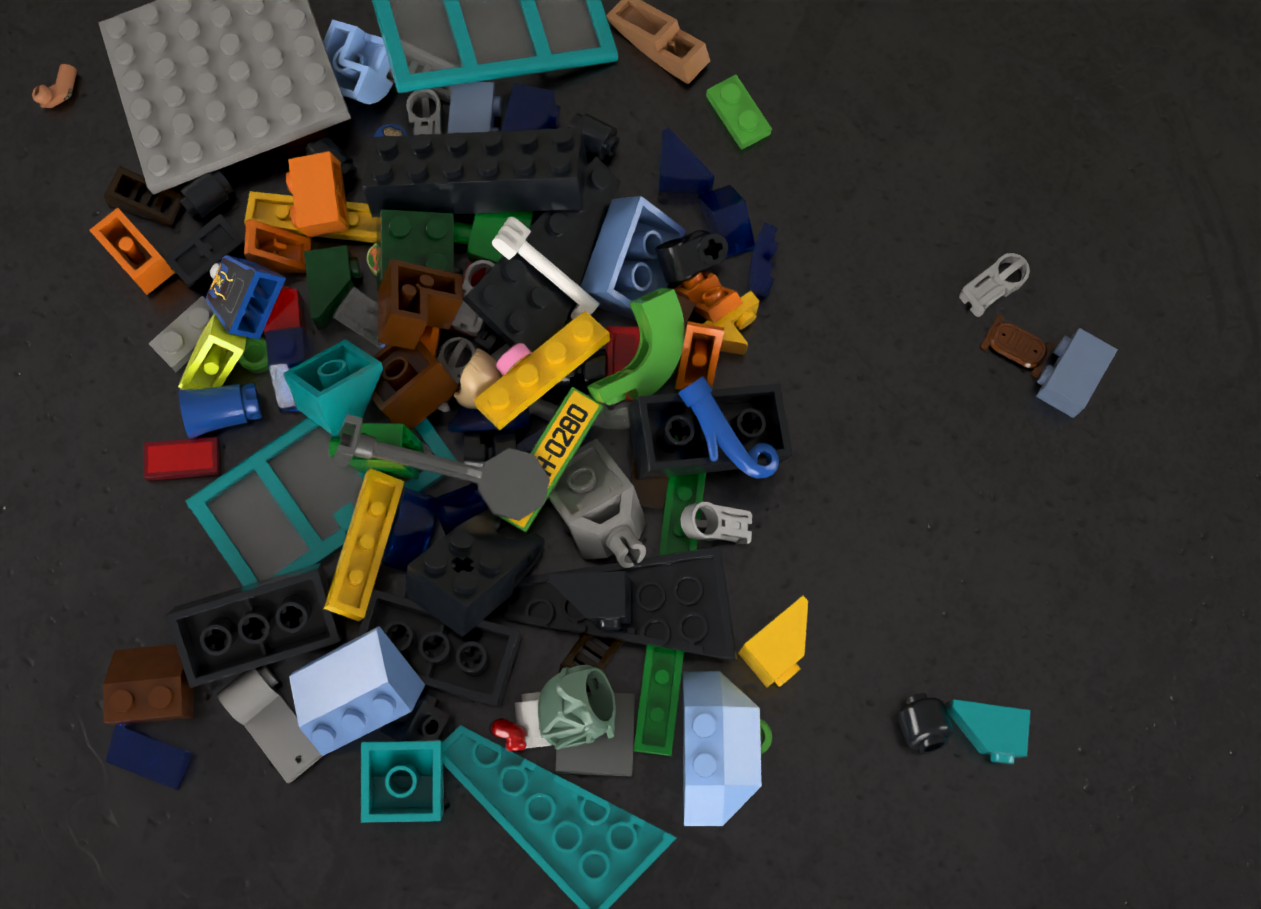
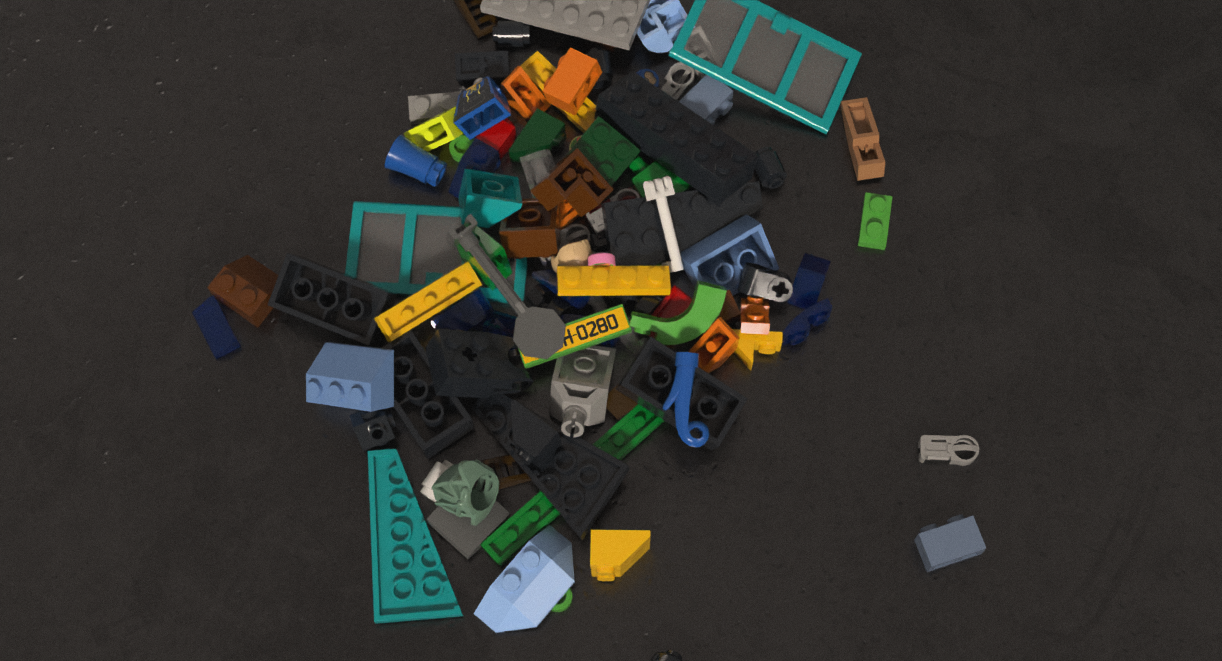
camera: 45 degrees right, 5 degrees down
orange brick [90,208,174,295] -> none
tile [143,437,221,481] -> none
light grey door [217,665,322,784] -> none
teal slope [361,740,444,823] -> none
red arm [489,718,528,751] -> none
clear blue slope [502,83,561,131] -> none
clear blue slope [659,127,715,194] -> none
light grey piece [680,502,752,545] -> none
reddish brown piece [980,314,1055,378] -> none

